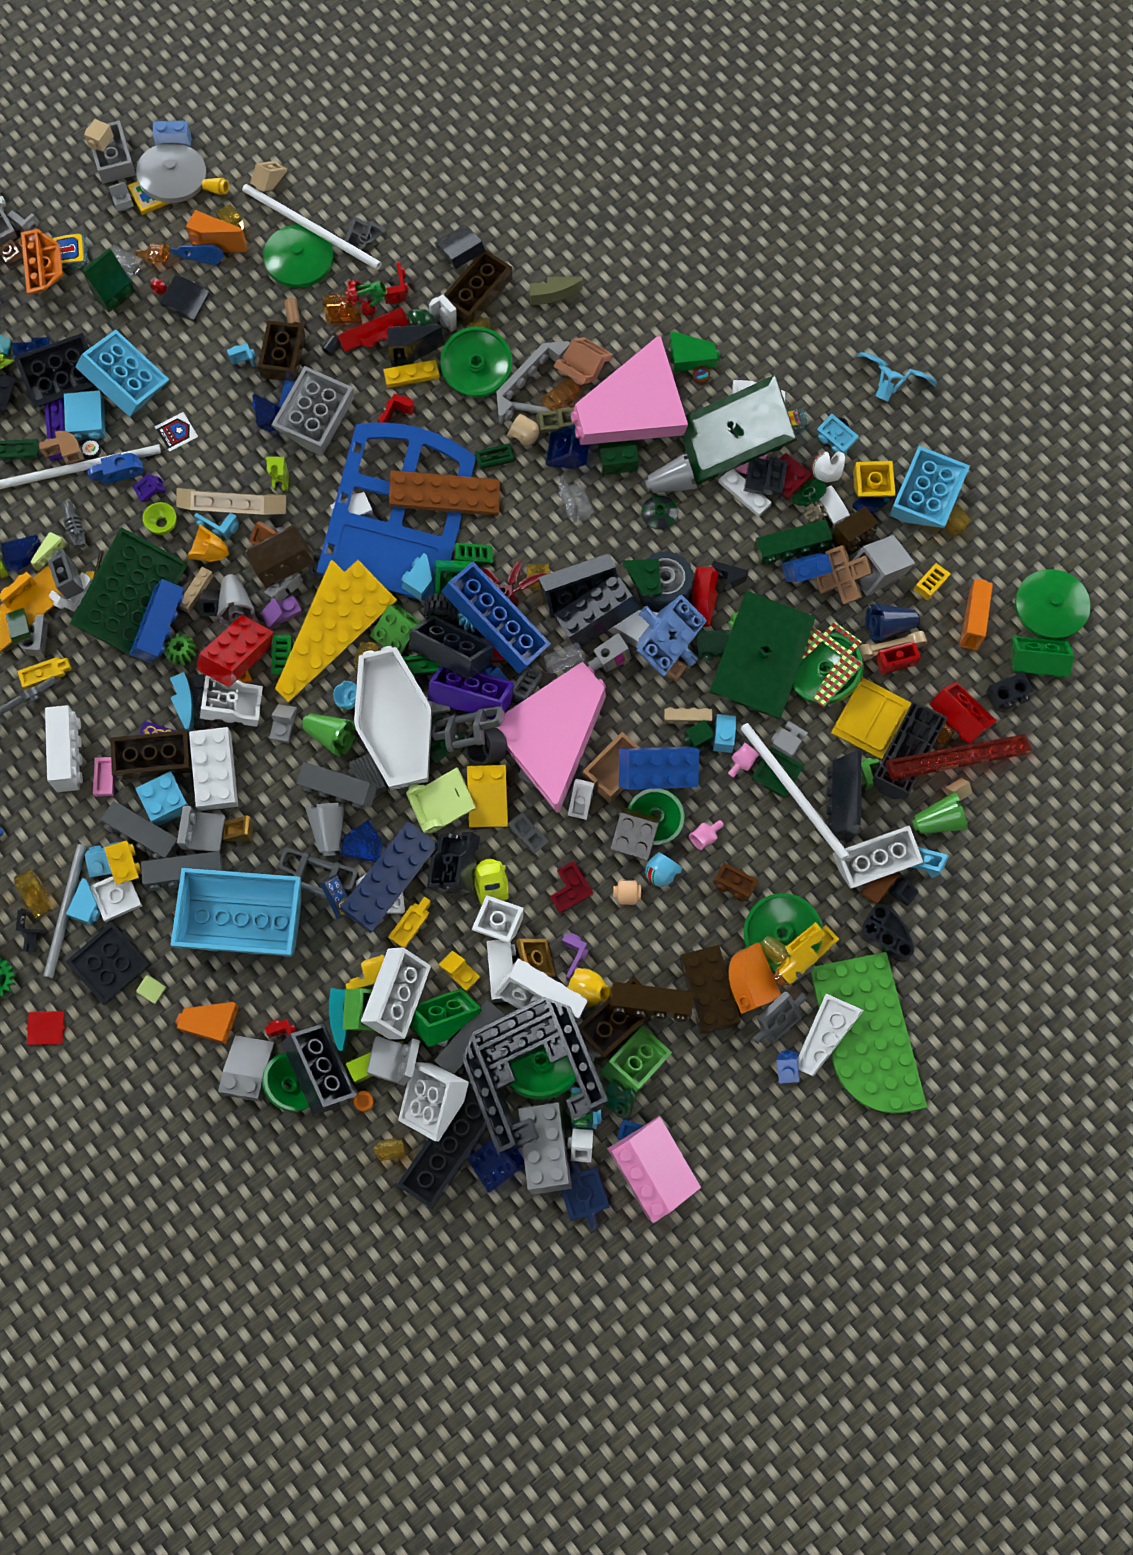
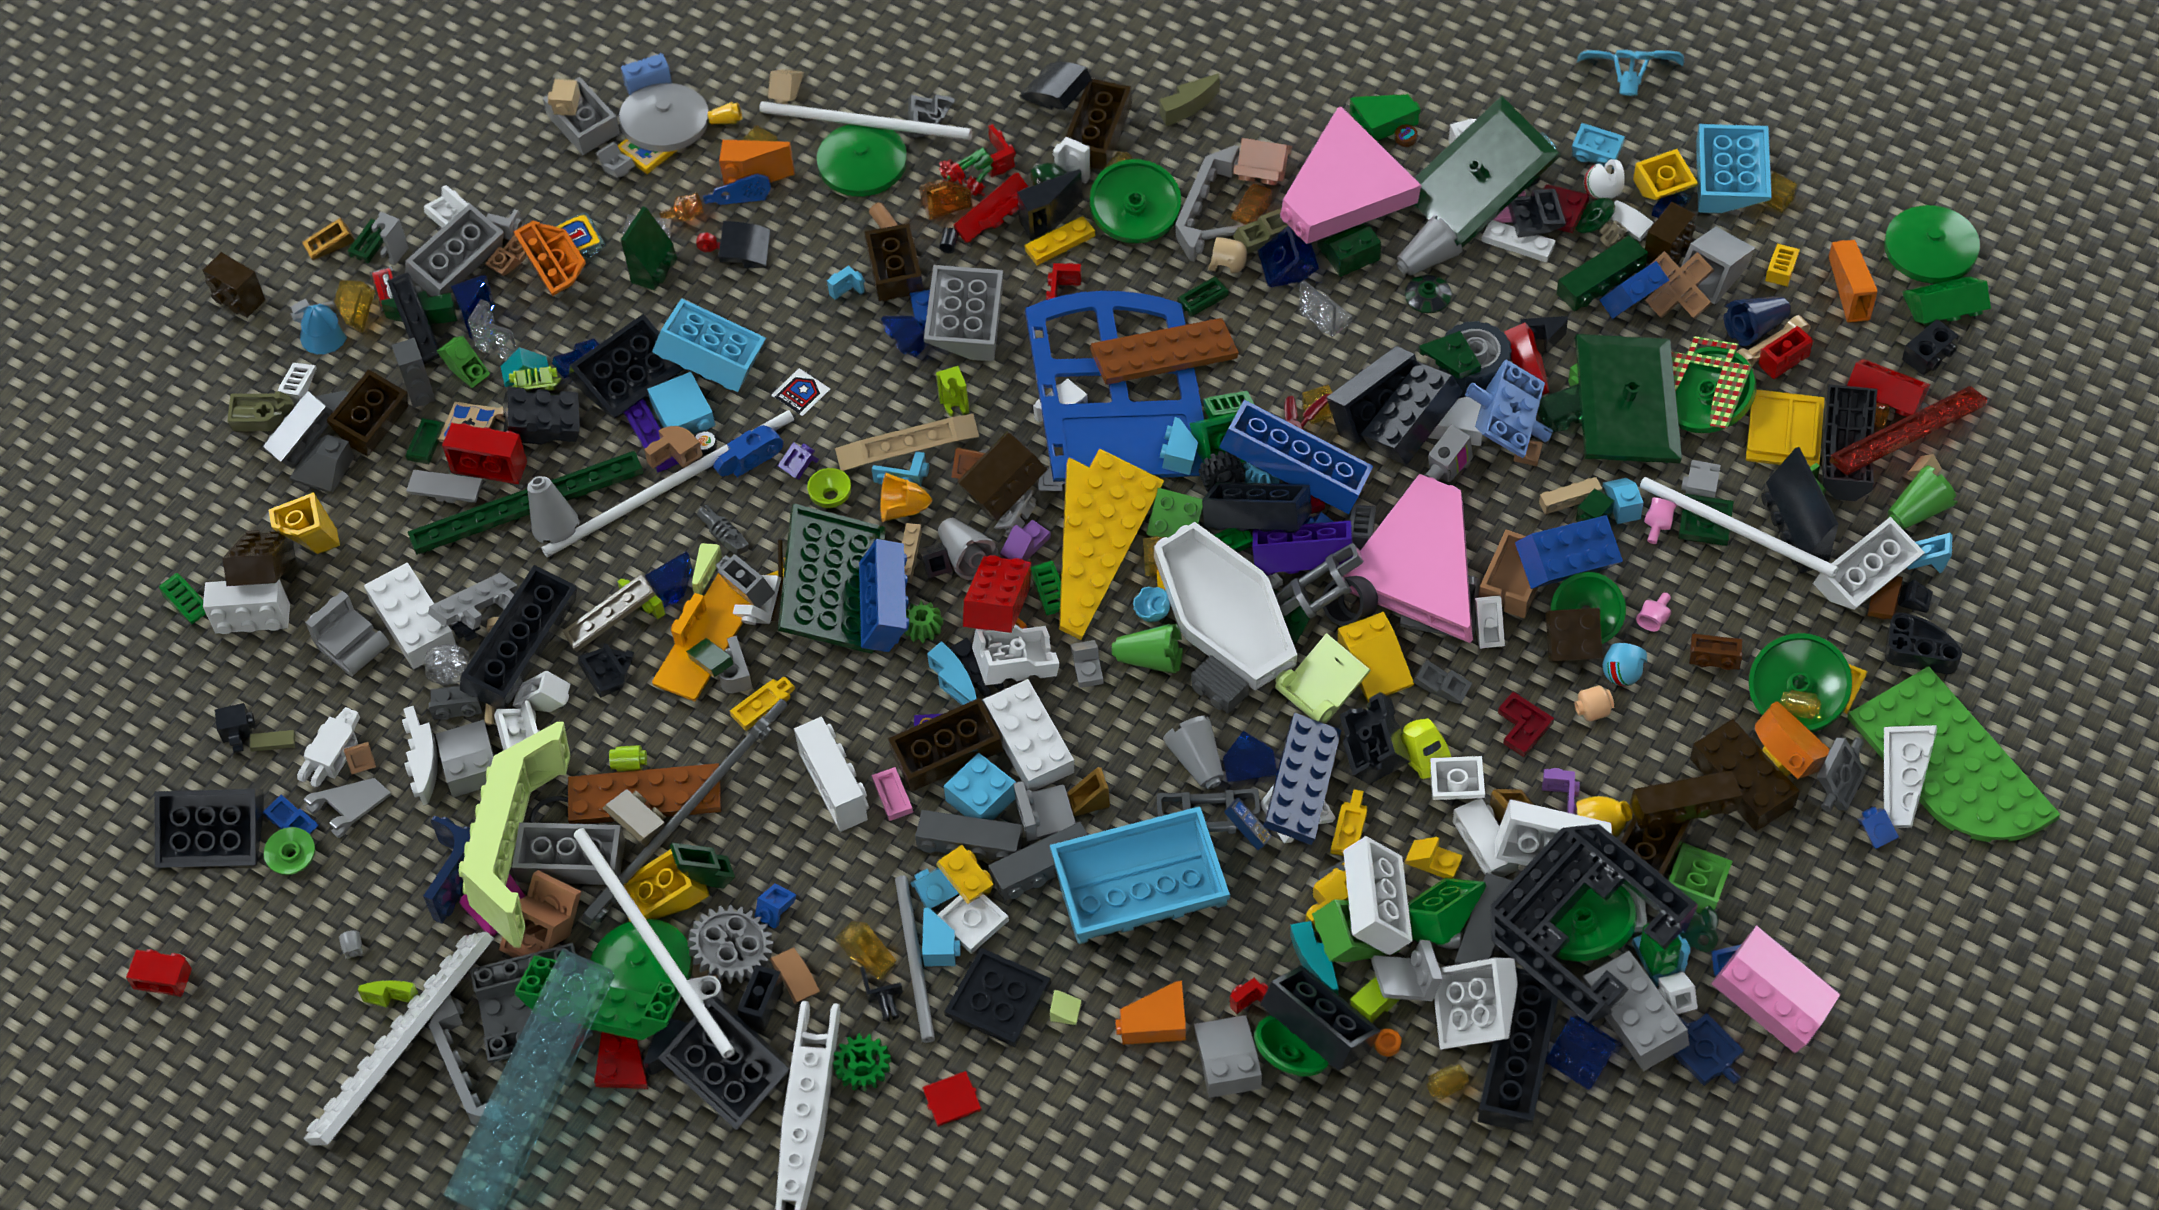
camera: 15 degrees left, 15 degrees down
dark grey brick [296,762,378,809] -> none
clear bracket [544,643,585,674] -> none
yellow plate [772,922,826,988] -> none

